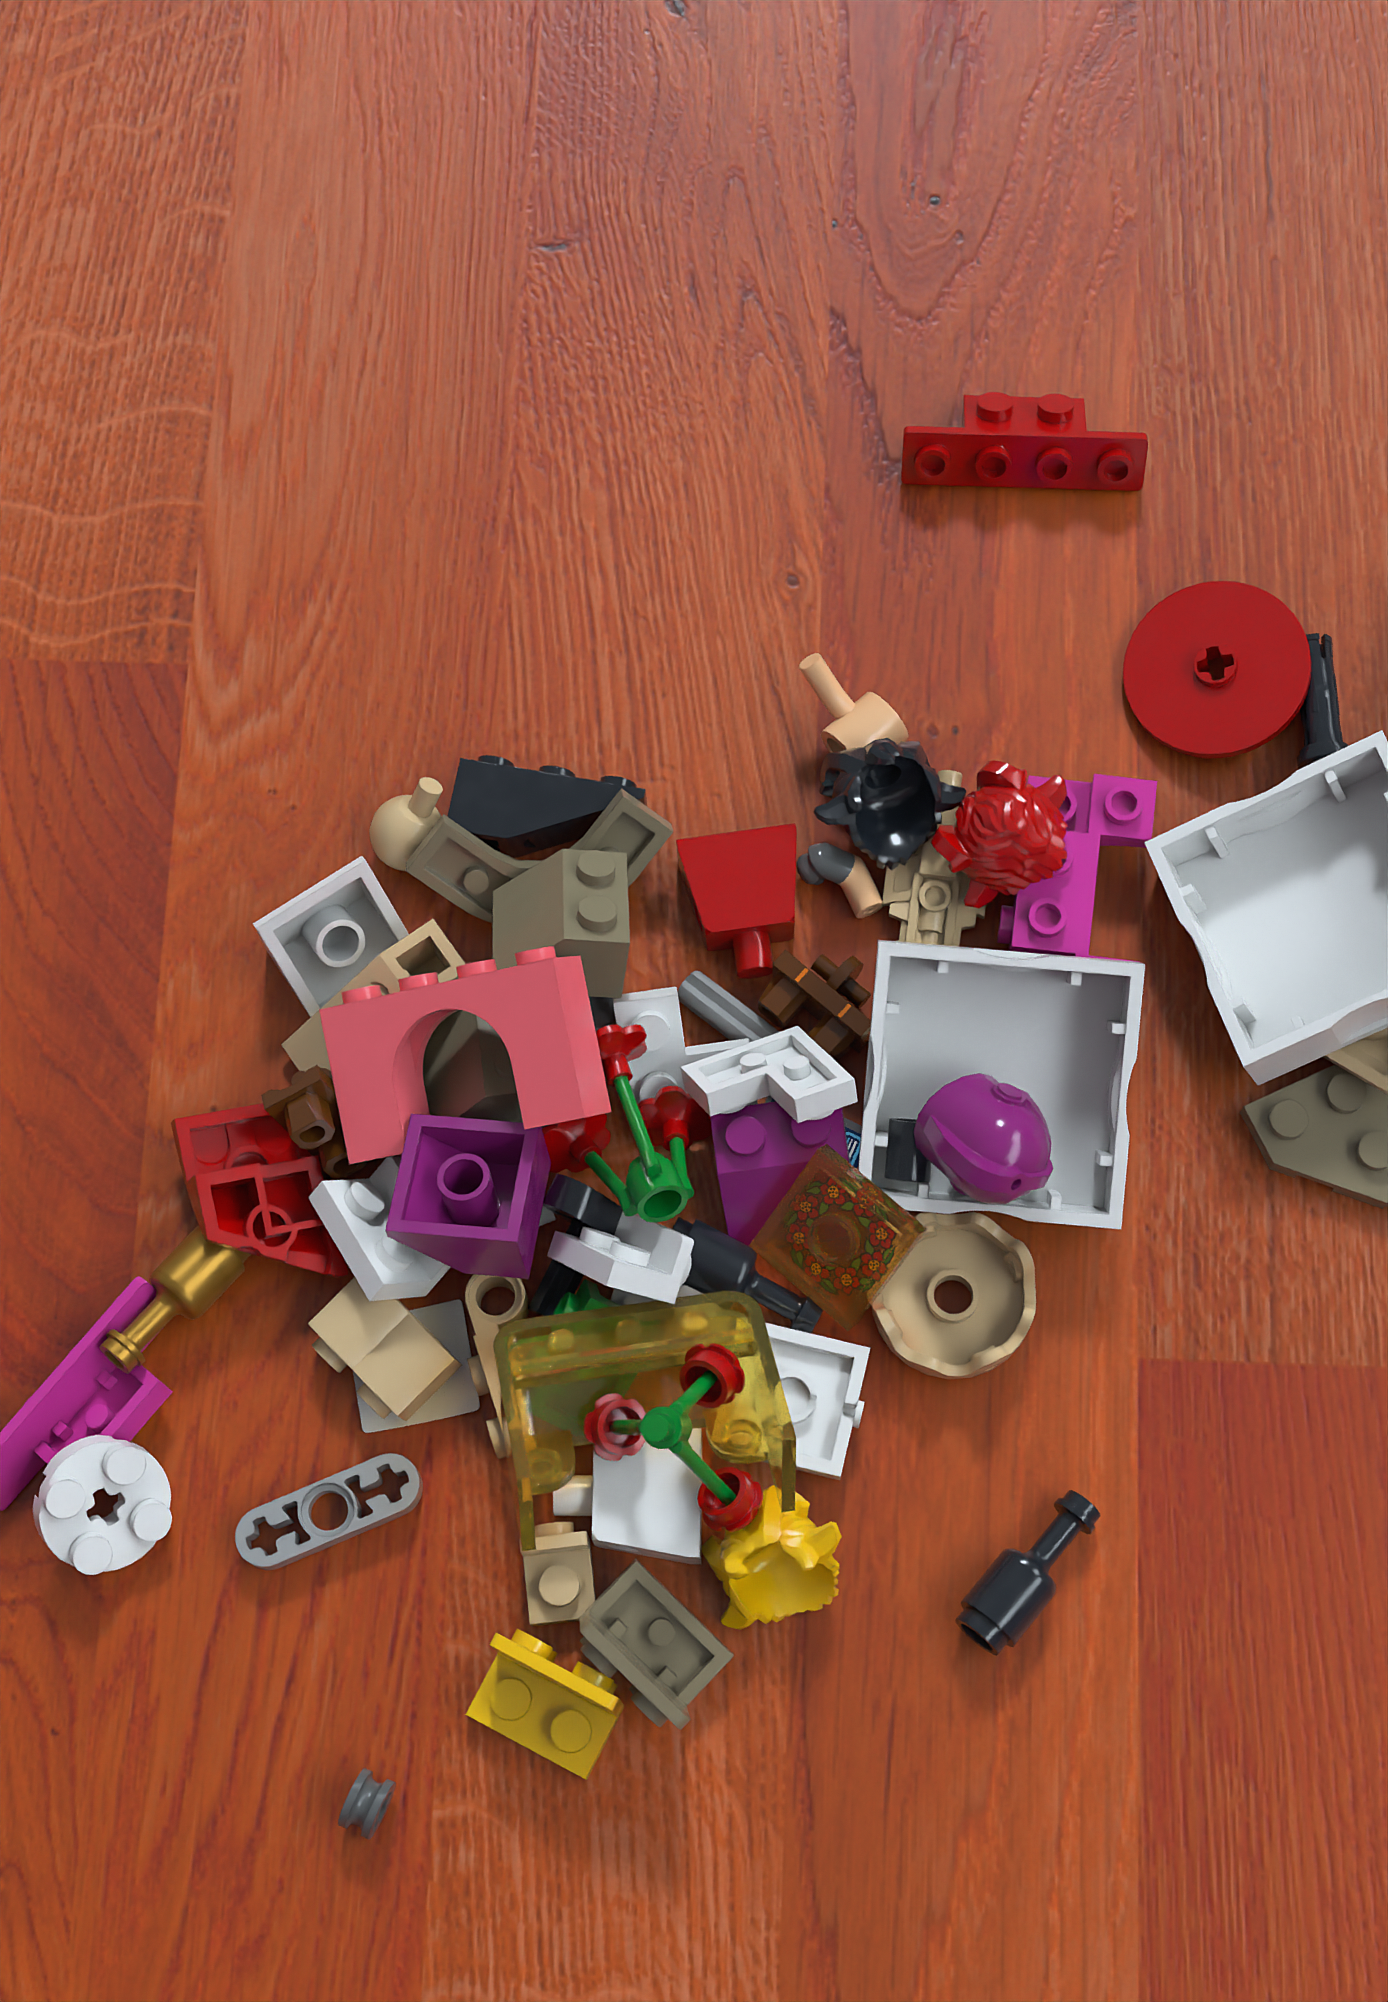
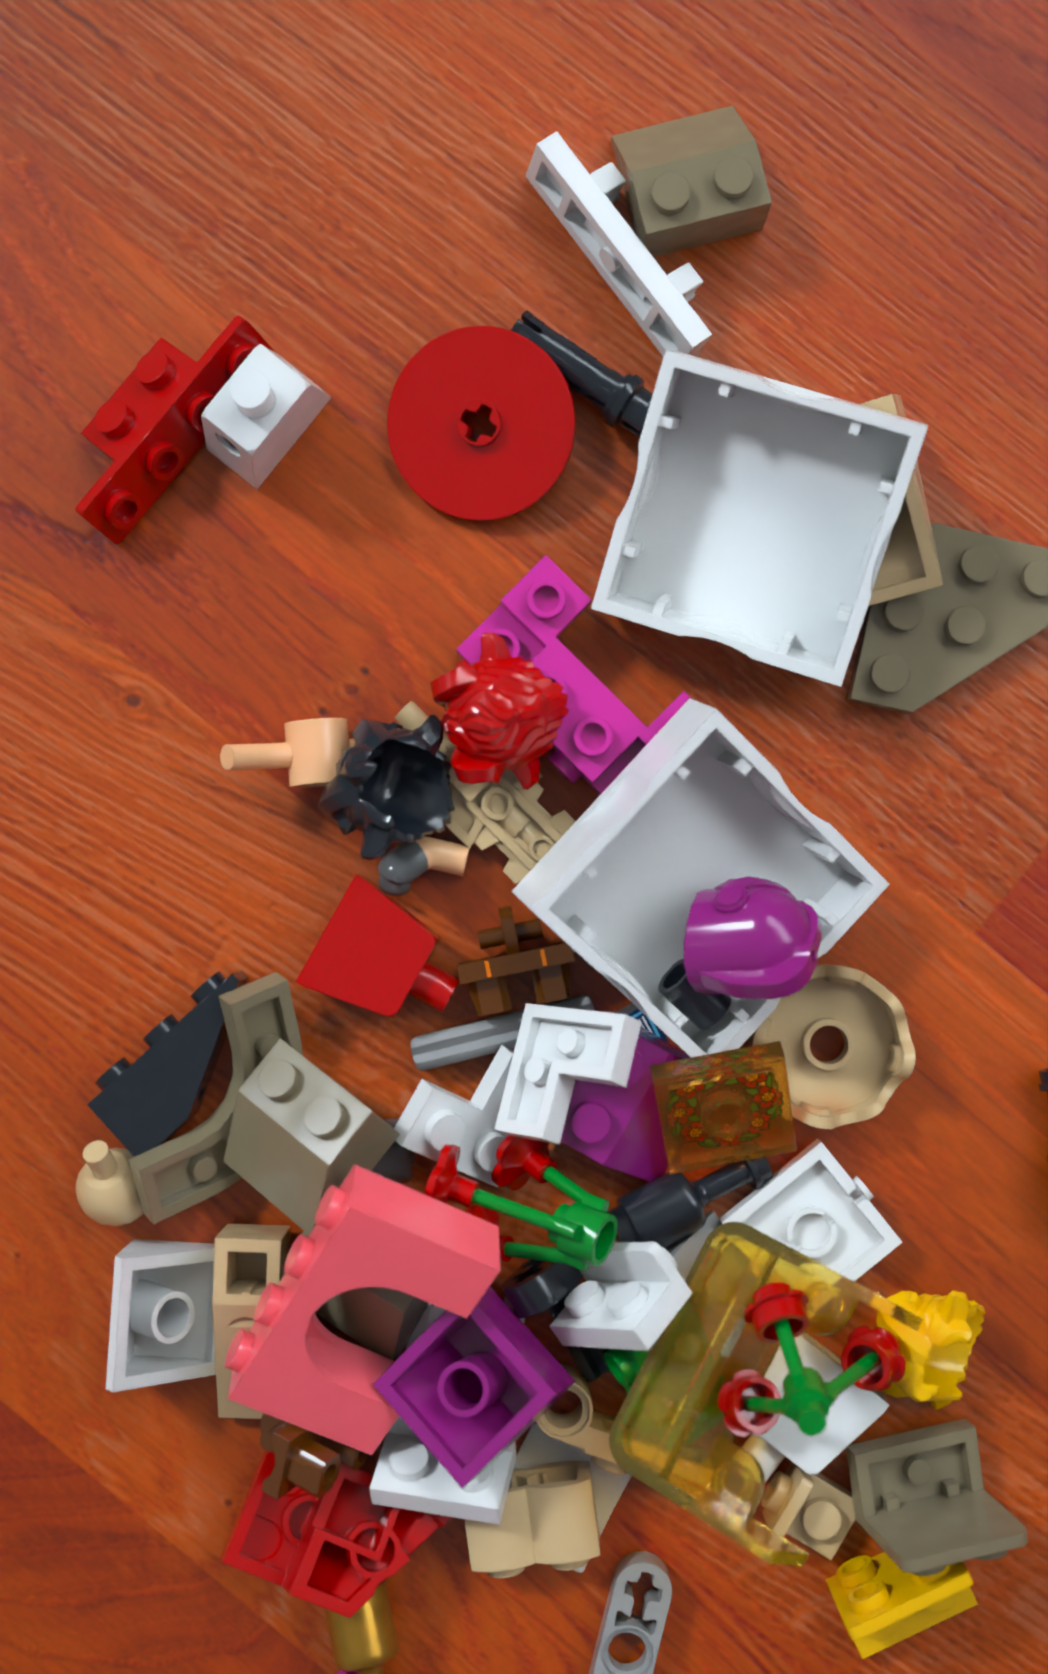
camera: 55 degrees left, 15 degrees up
none -> white torso [201,344,331,490]

